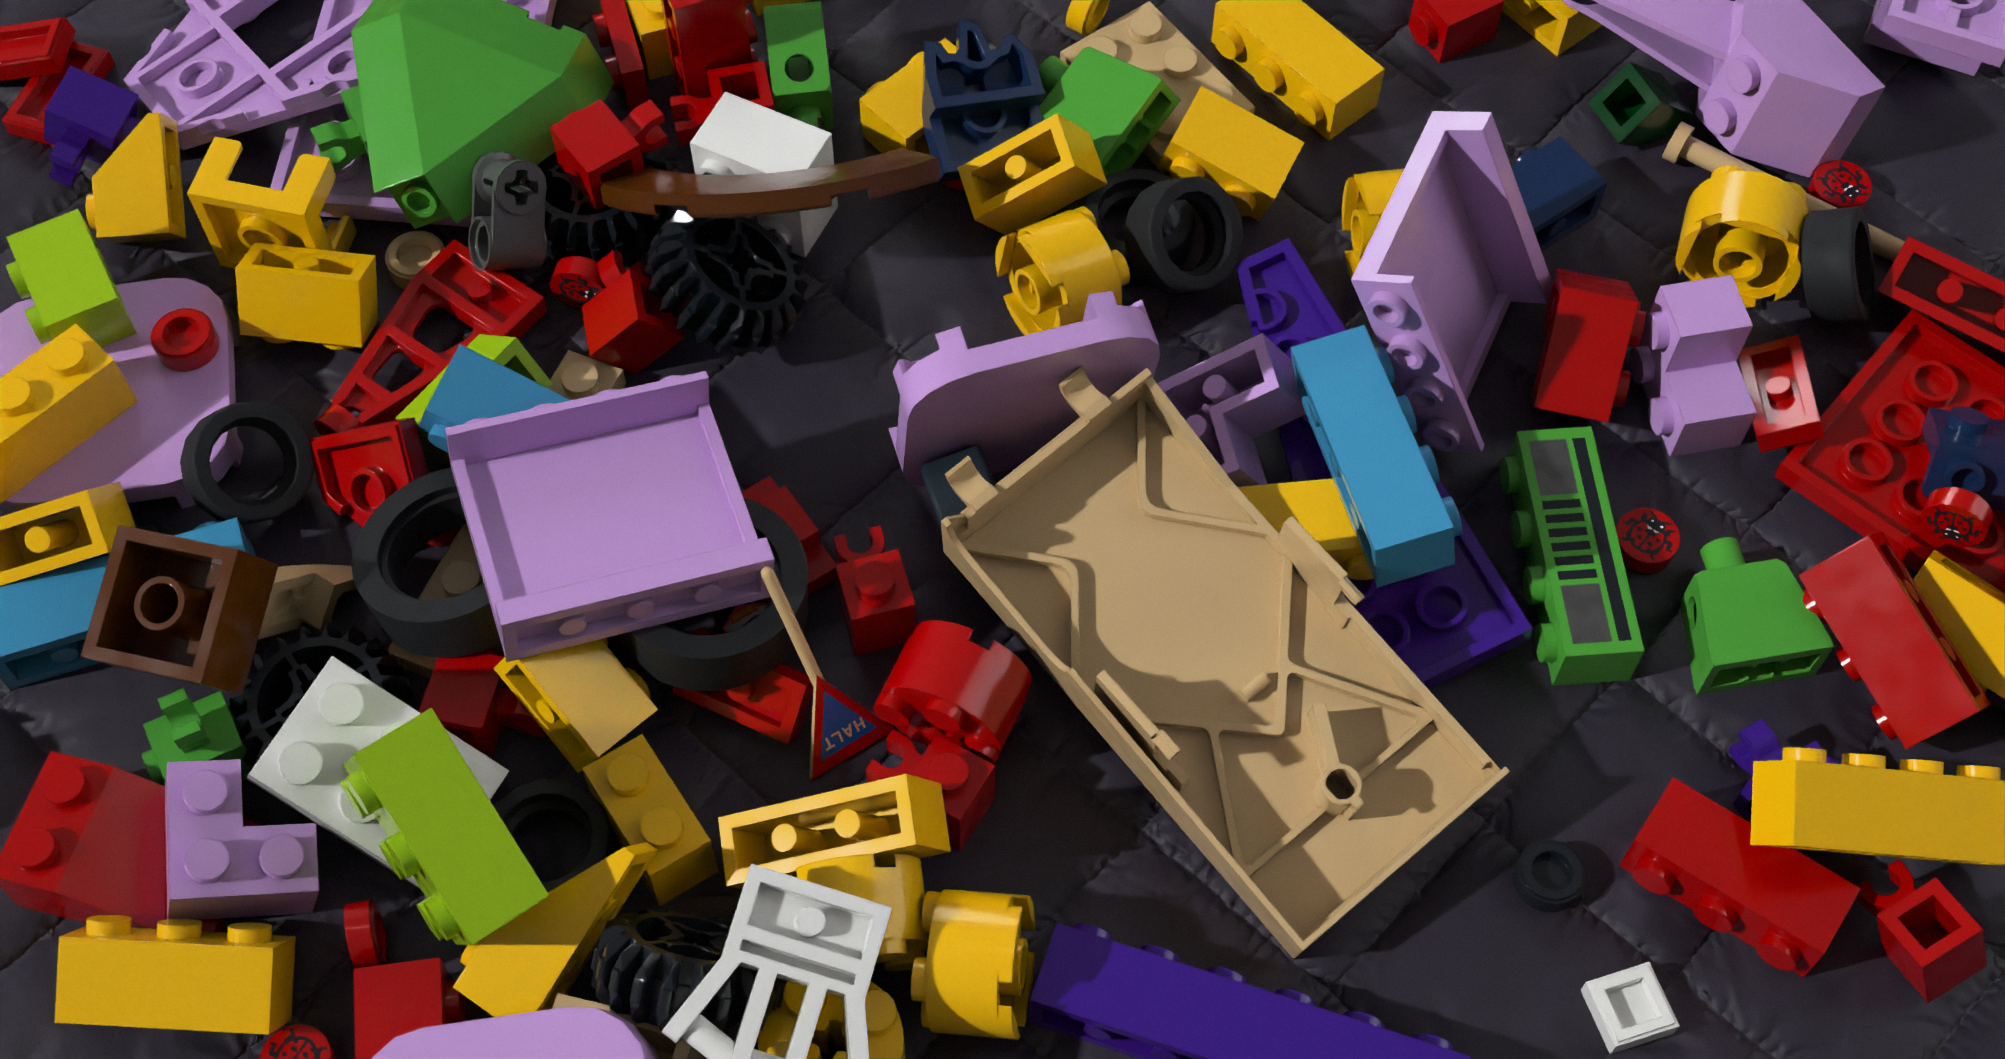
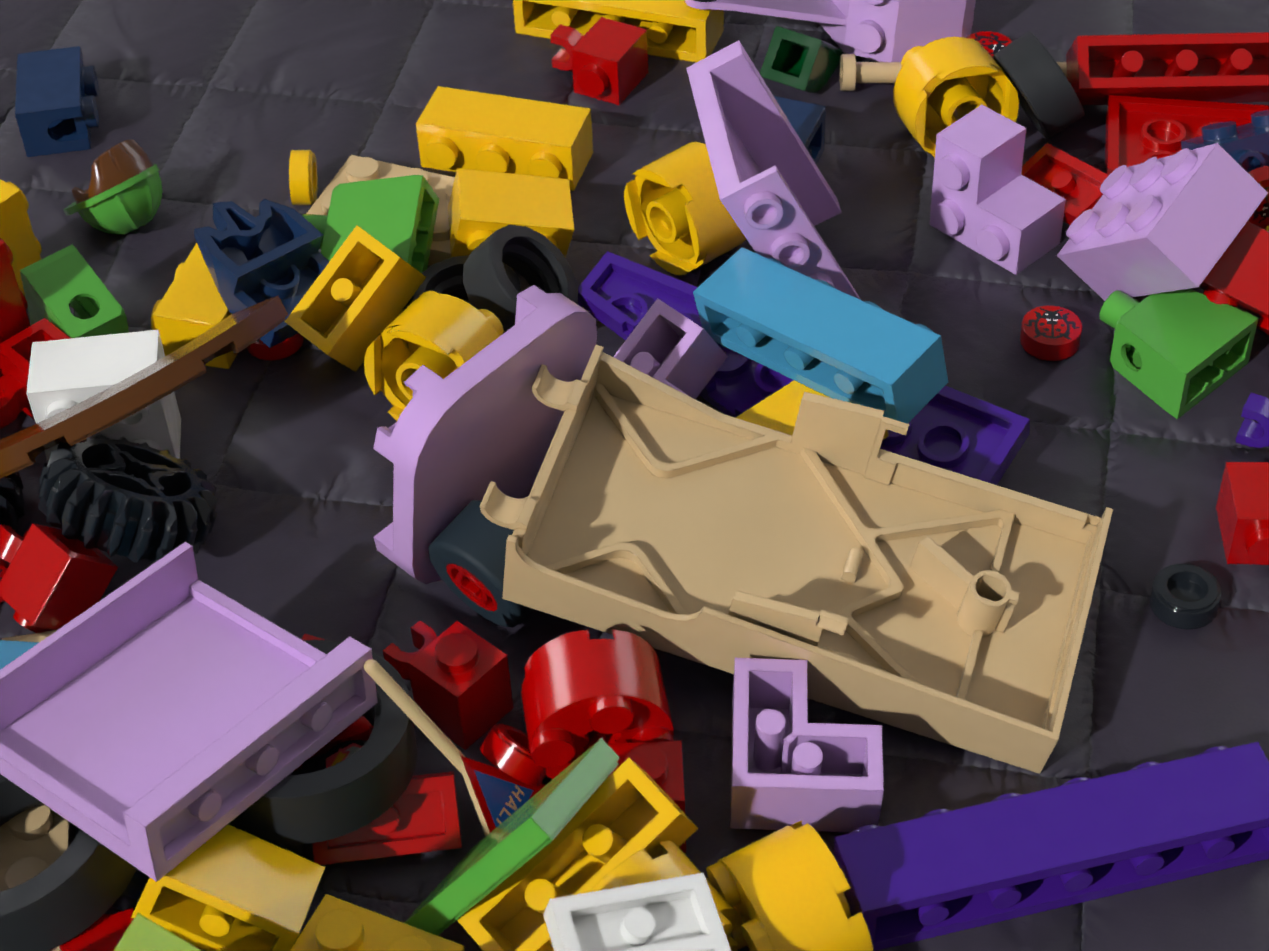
camera: 30 degrees left, 15 degrees down
bright green brick [1499,426,1644,686] -> none
red brick [1531,268,1646,423] -> none
none -> bright green tile [404,738,620,936]
none -> red tile [480,724,546,786]
none -> lavender brick [730,658,884,832]
none -> lavender brick [1057,143,1268,301]

